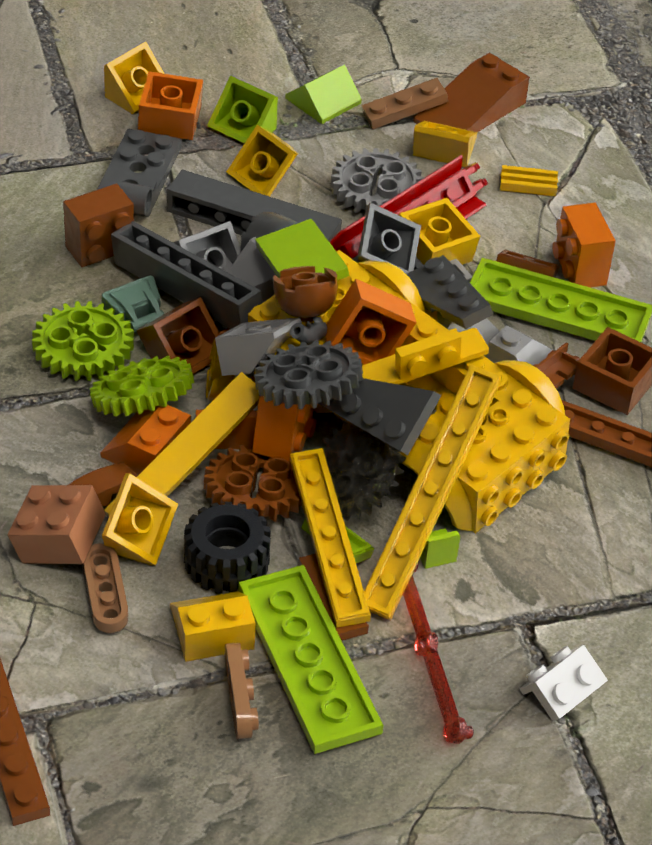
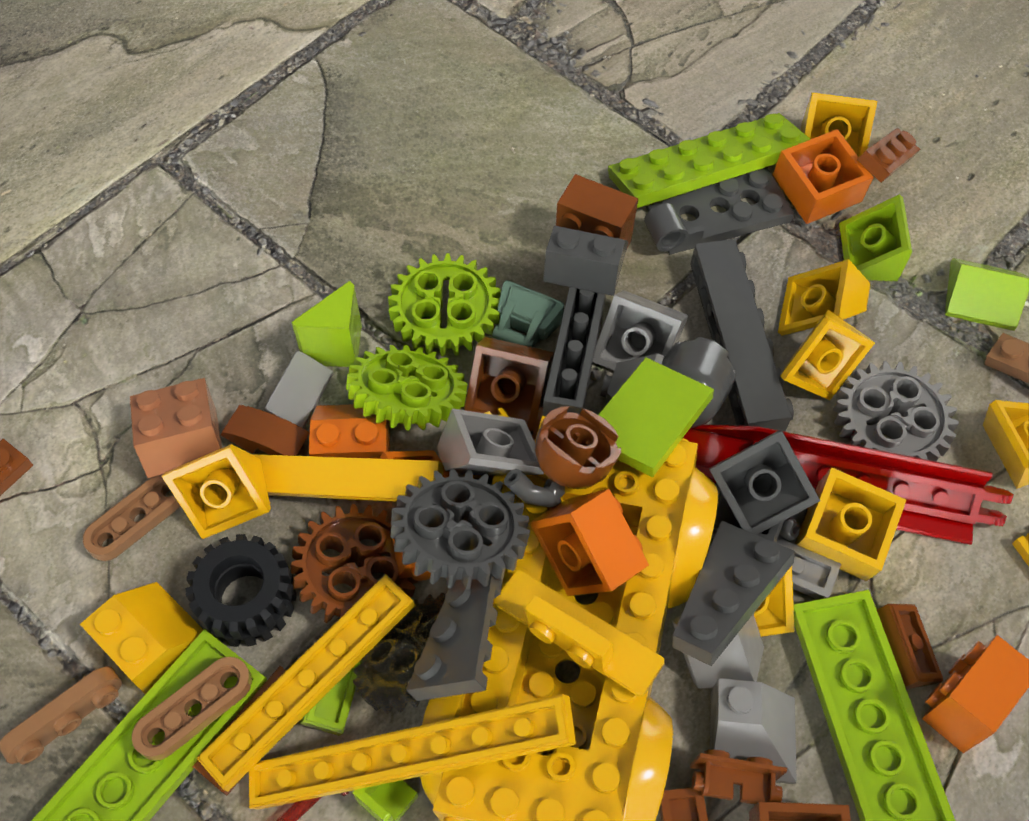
camera: 60 degrees right, 15 degrees up
none -> medium nougat plate [132,657,252,760]
none -> light grey slope [265,351,333,429]
none -> lime slope [292,281,362,367]
none -> dark grey slope [543,226,628,296]
none -> lime plate [608,113,810,208]
none -> yellow slope [780,310,875,400]
none -> dark orange plate [857,128,921,183]

